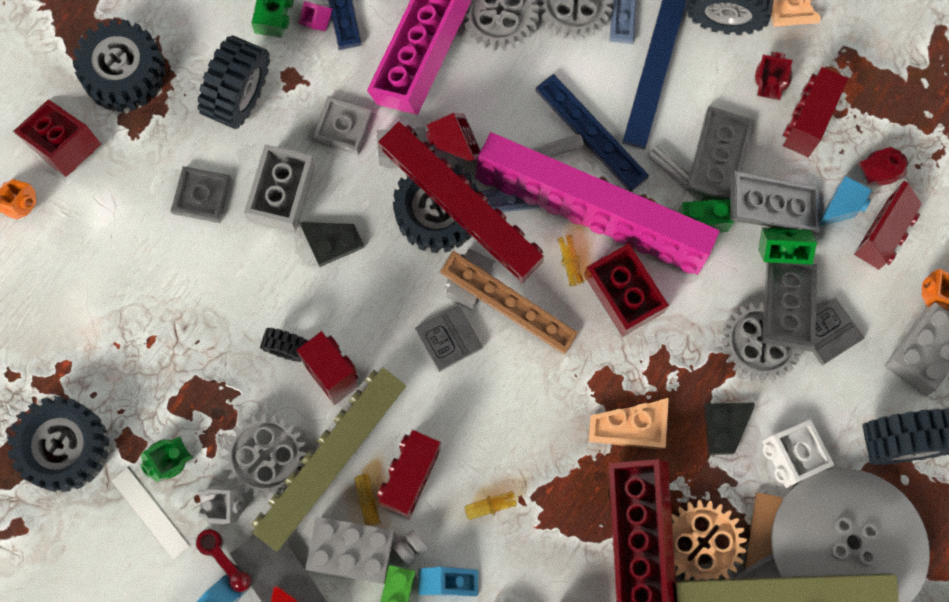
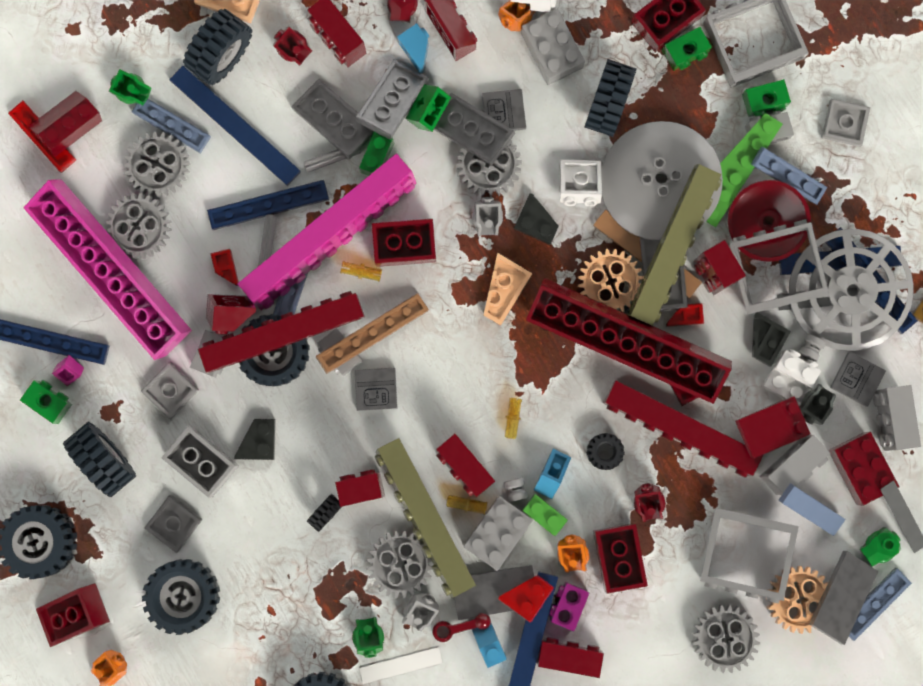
camera: 60 degrees left, 10 degrees up
none -> black wheel [142,559,220,635]
none -> red tile [210,249,239,286]
none -> light grey hand [472,197,503,236]

